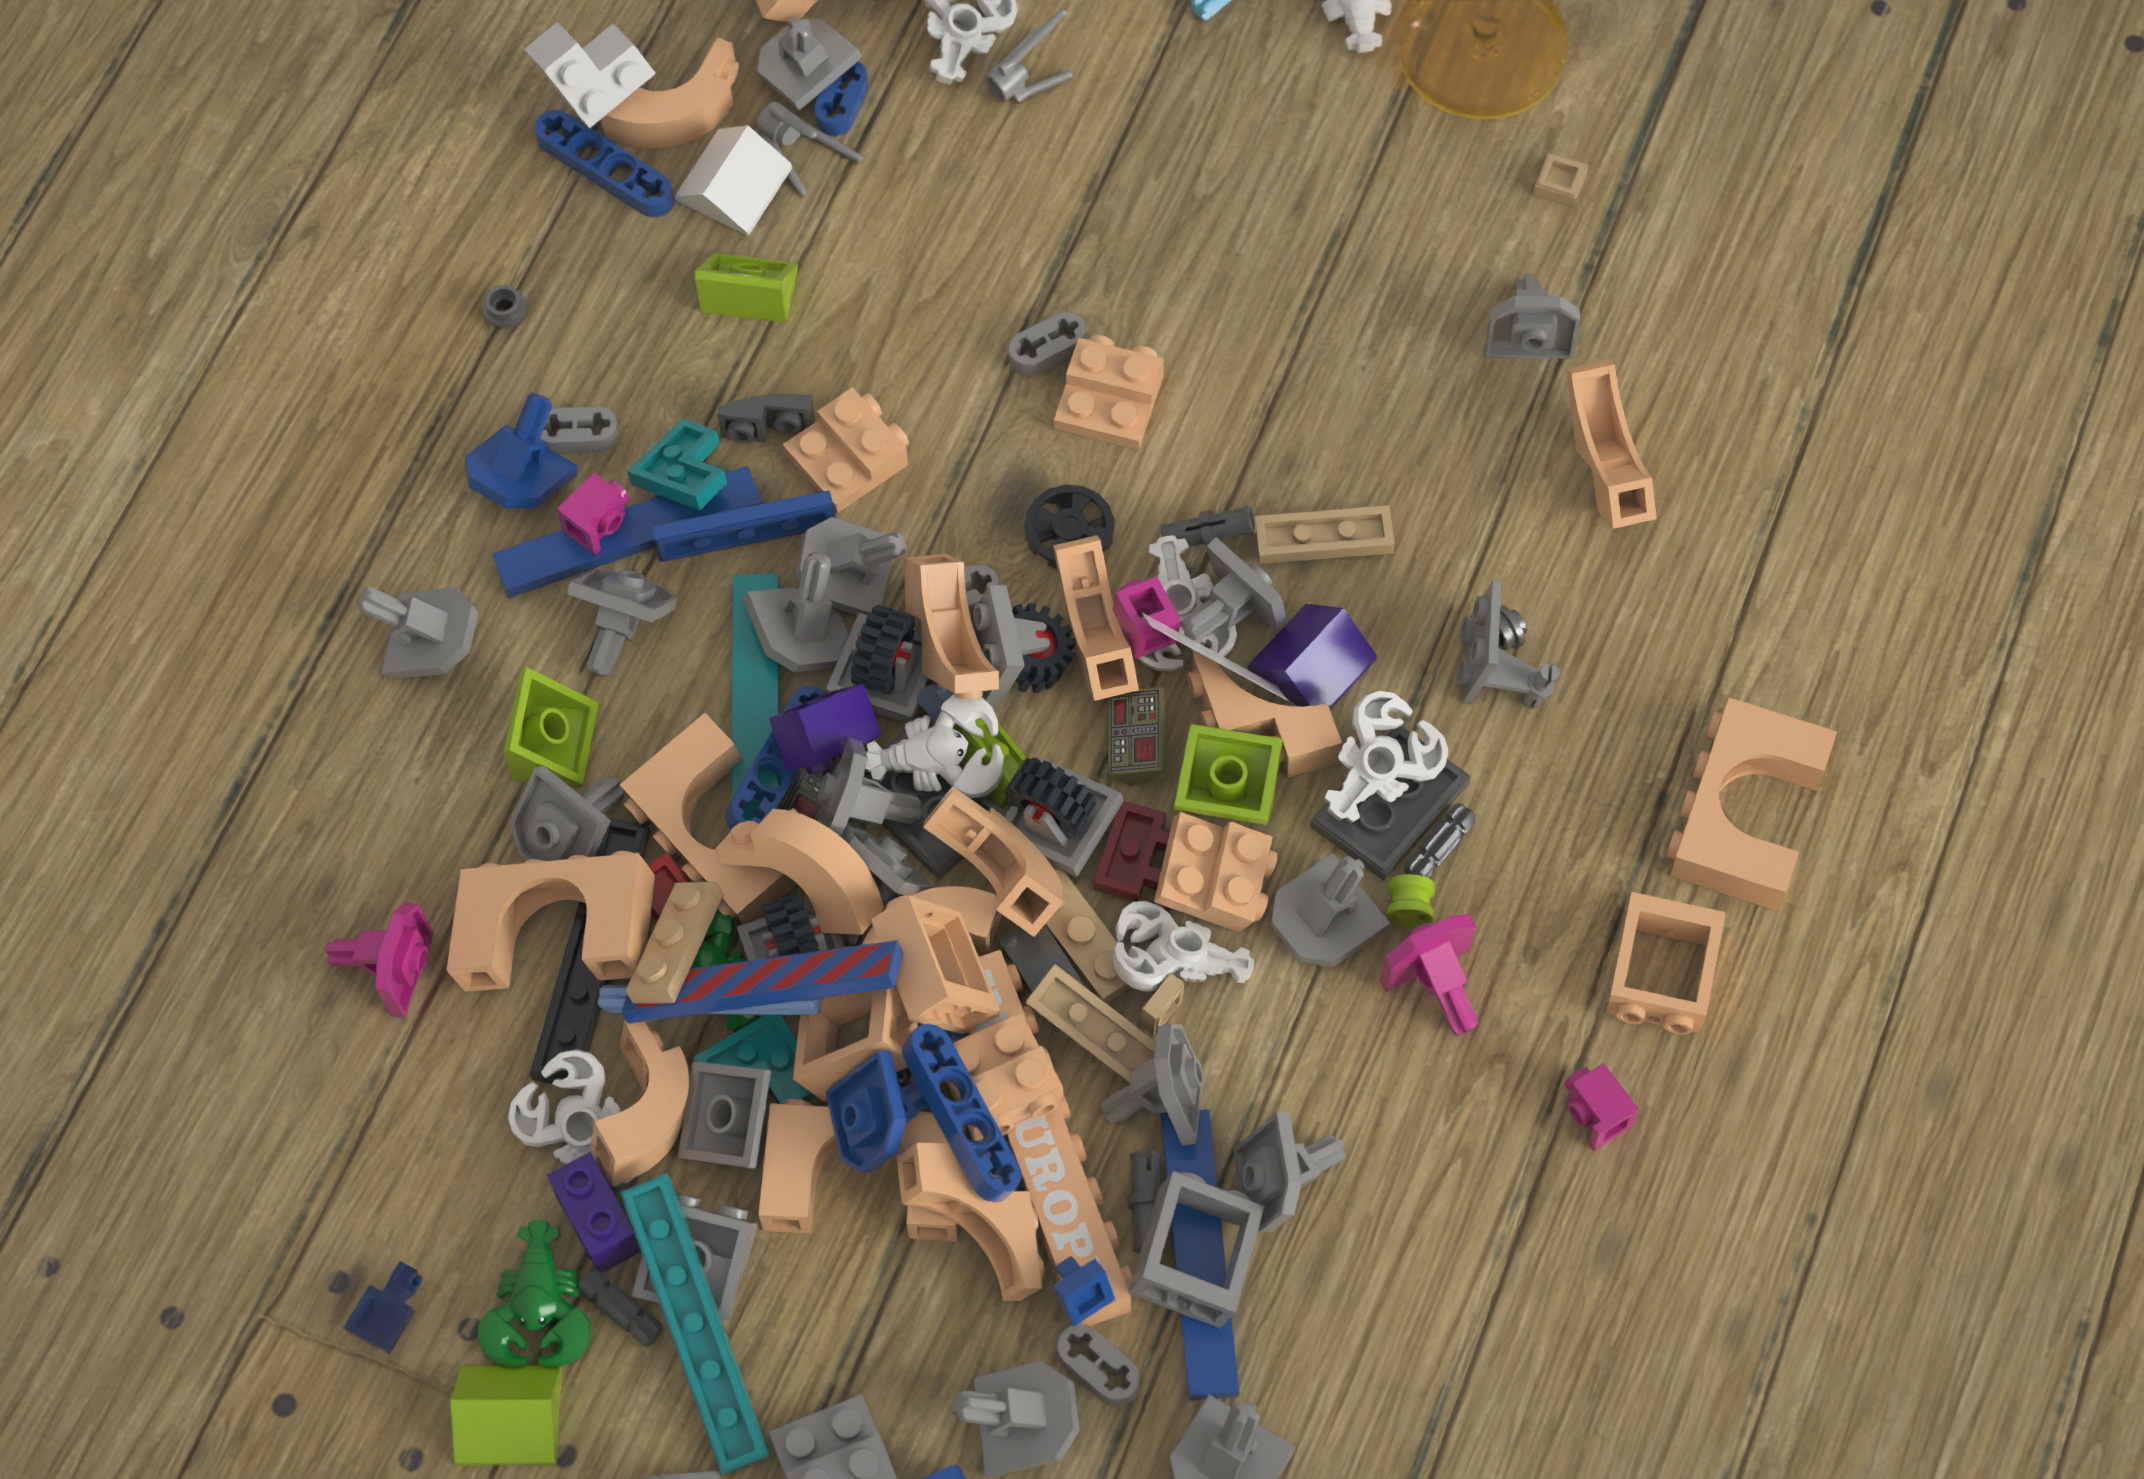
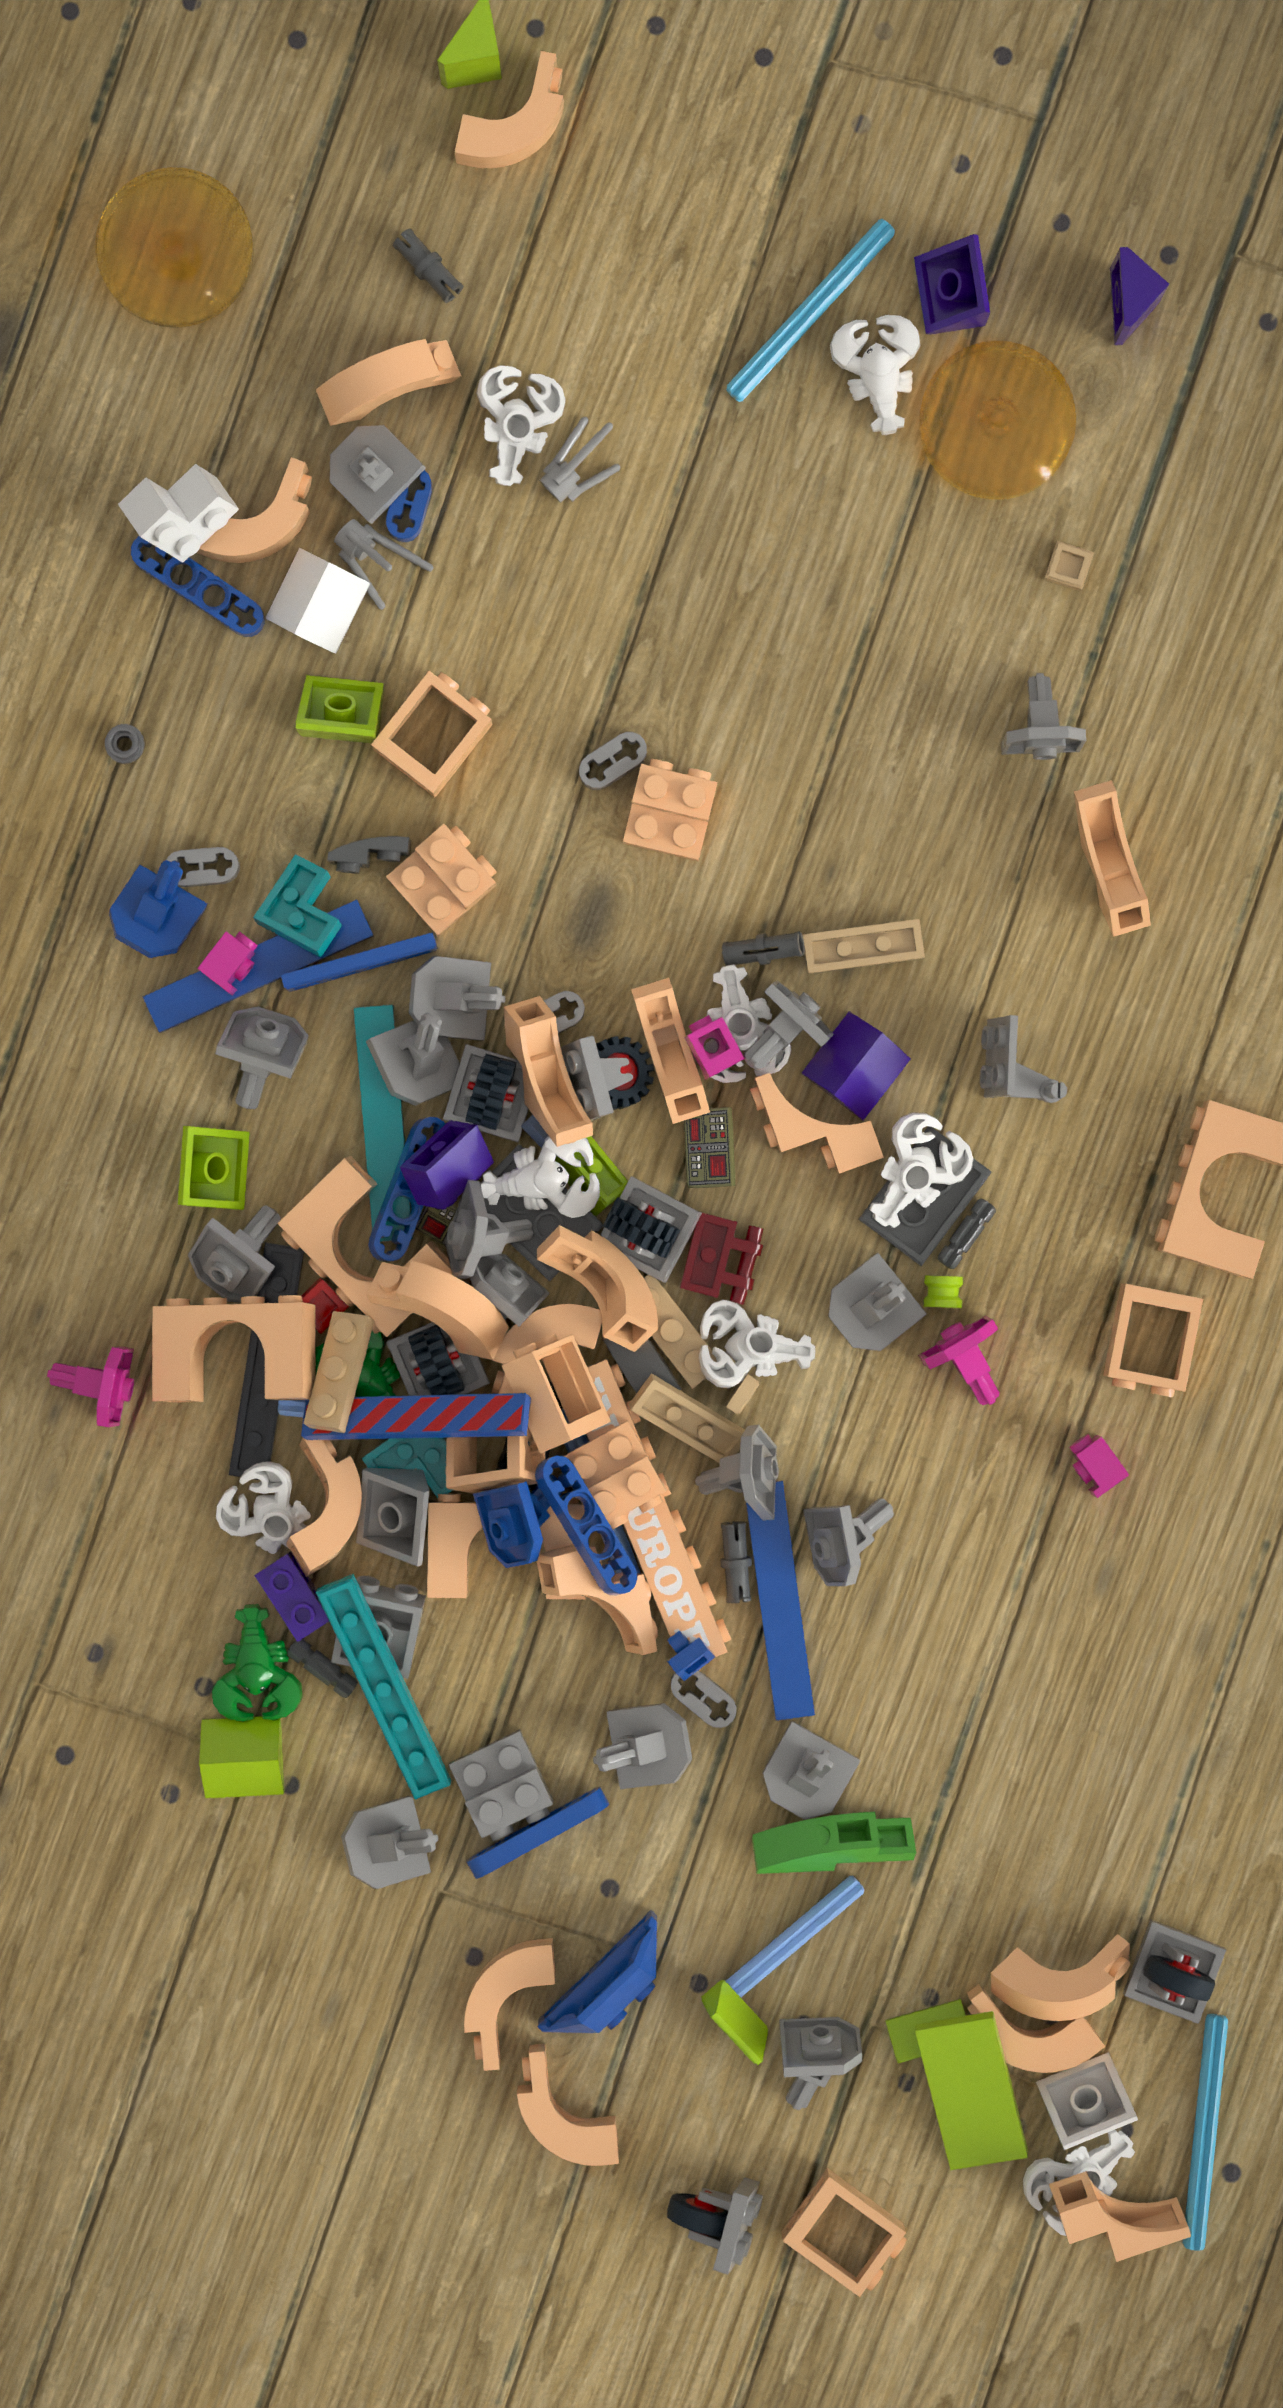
camera: 10 degrees left, 25 degrees up
clear blue plate [343,1261,423,1355] -> none
light grey piece [357,587,479,680] -> none
black piece [1025,484,1115,569] -> none
light grey window [1128,1171,1265,1328] -> none
white sticker [1142,613,1287,700] -> none
light nougat plate [1154,812,1277,933] -> none
lime slope [1174,724,1283,825] -> none
flat silver plate [1498,605,1527,650] -> none
none -> light nougat window [371,671,493,798]

